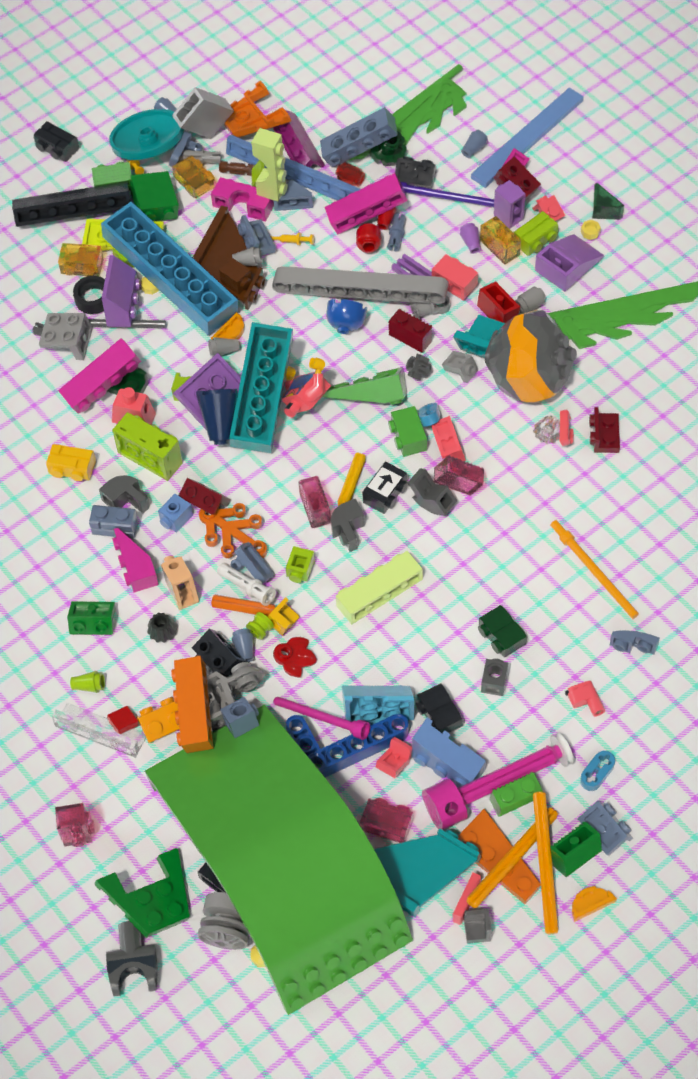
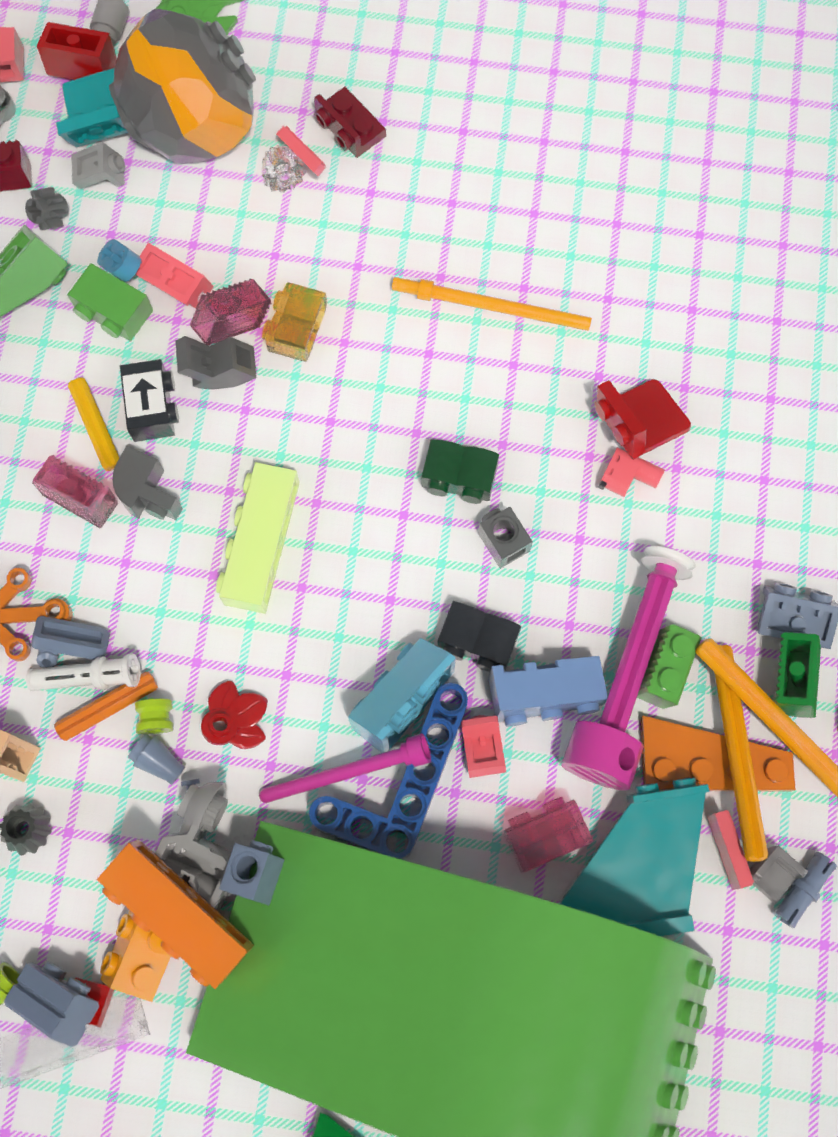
camera: 45 degrees left, 15 degrees up
black brick [192,629,246,677] -> none
yellow panel [268,597,299,636] -> none
lime brick [286,546,315,583] -> none
dark azure beam [580,751,615,791] -> none
sand blue slope [609,630,660,655] -> none
none -> sand blue brick [4,961,99,1047]
none -> clear yellow brick [262,282,327,362]
none -> red bracket [594,379,691,459]
none -> sand blue pin [773,852,837,929]

